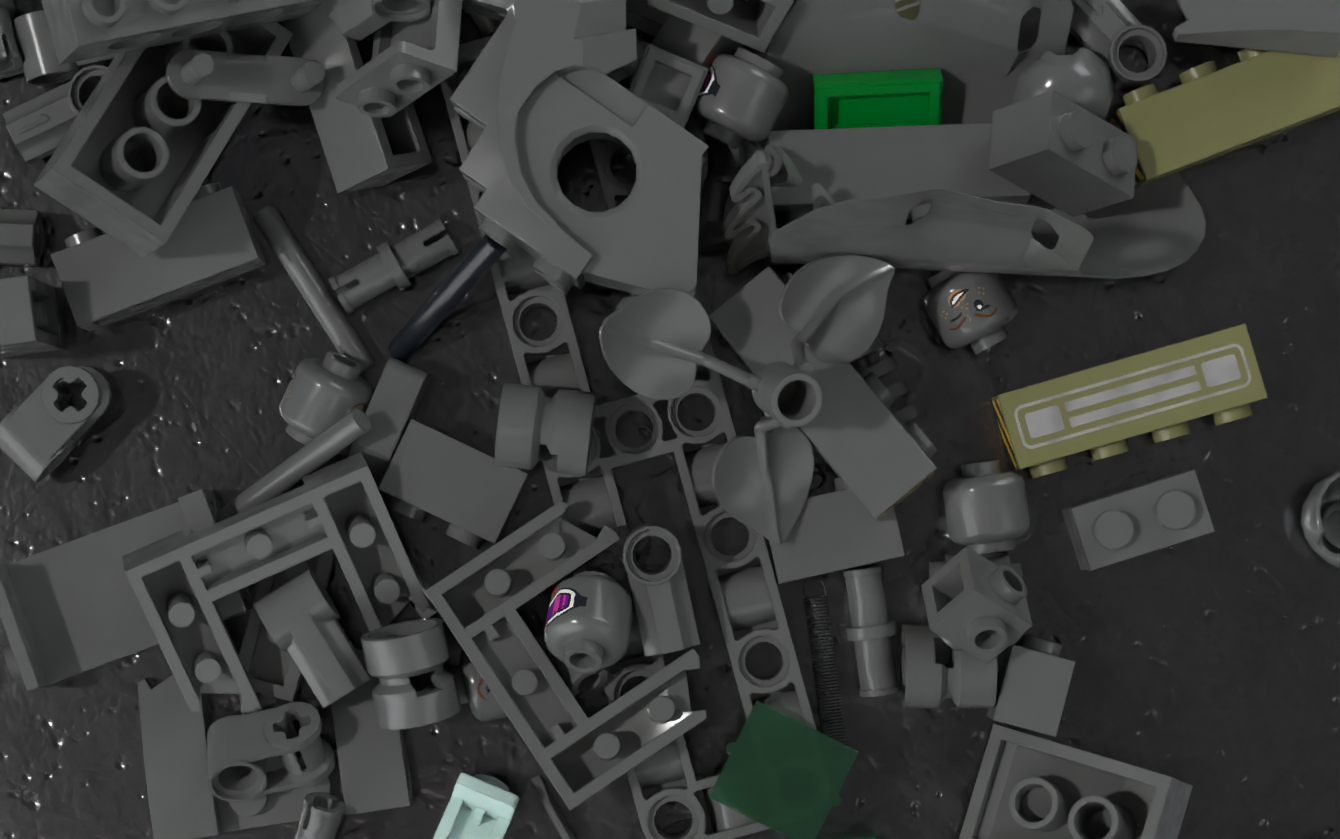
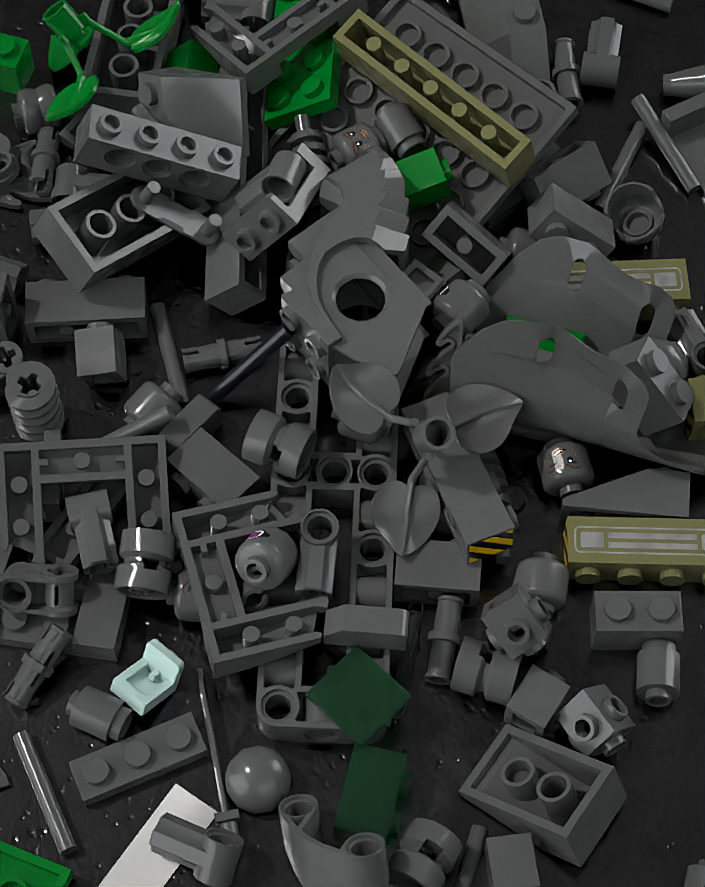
camera: 15 degrees right, 25 degrees down
none -> dark grey piece [5,361,65,442]
none -> dark grey brick [74,322,127,386]
none -> dark grey piece [323,604,409,651]
none -> dark grey brick [555,684,636,757]
none -> dark grey slope [559,467,690,524]
none -> dark grey brick [636,639,680,707]

